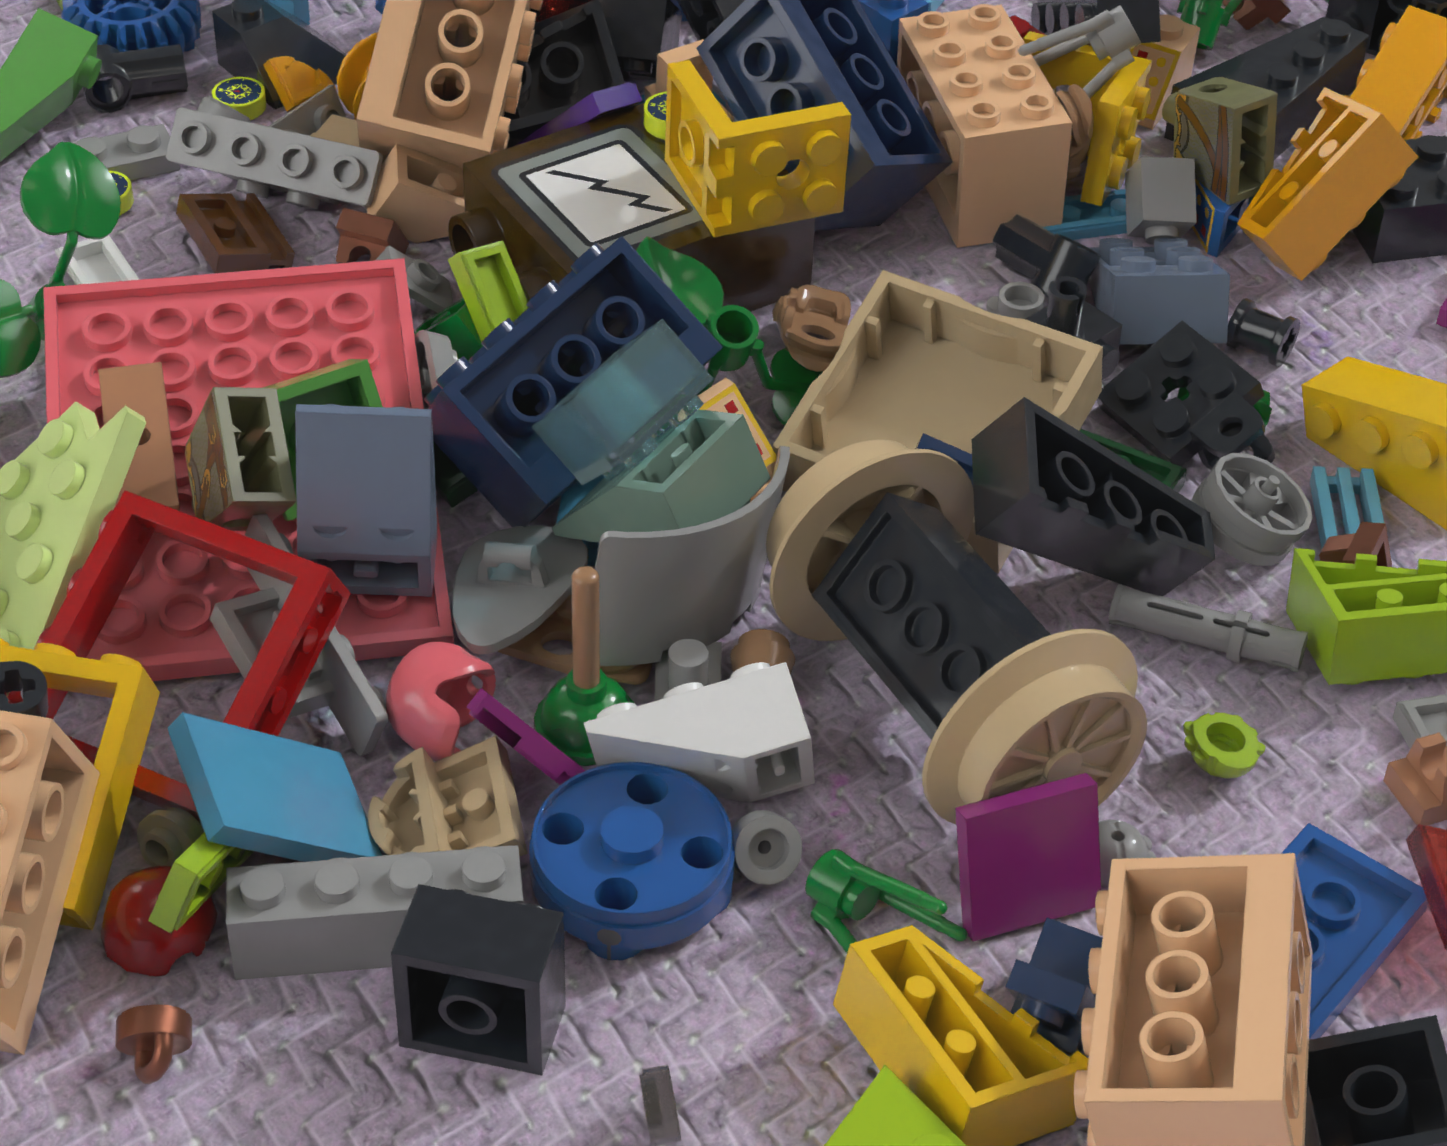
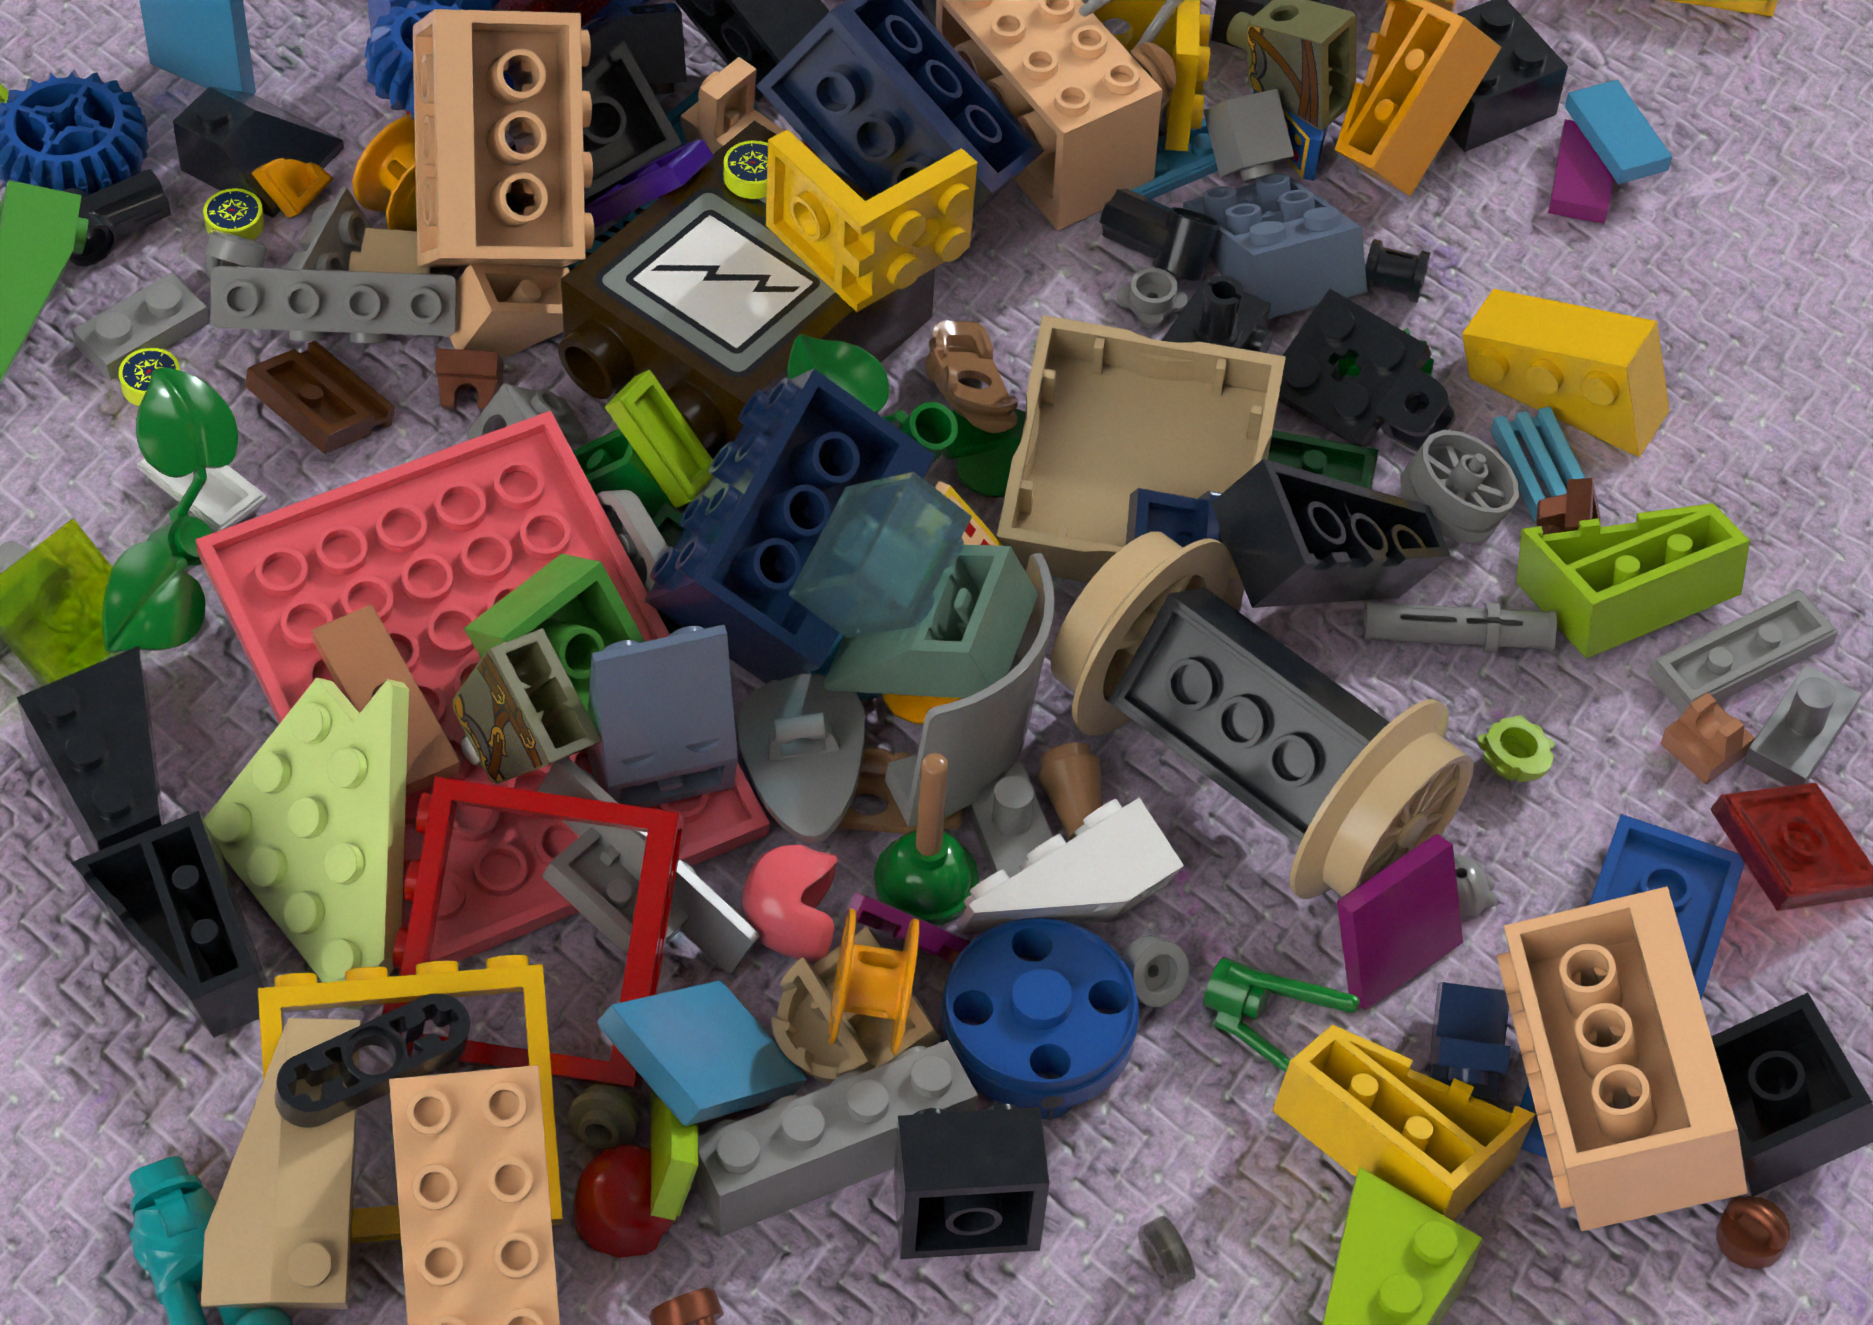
camera: 20 degrees left, 10 degrees up
none -> light orange piece [828,908,919,1056]

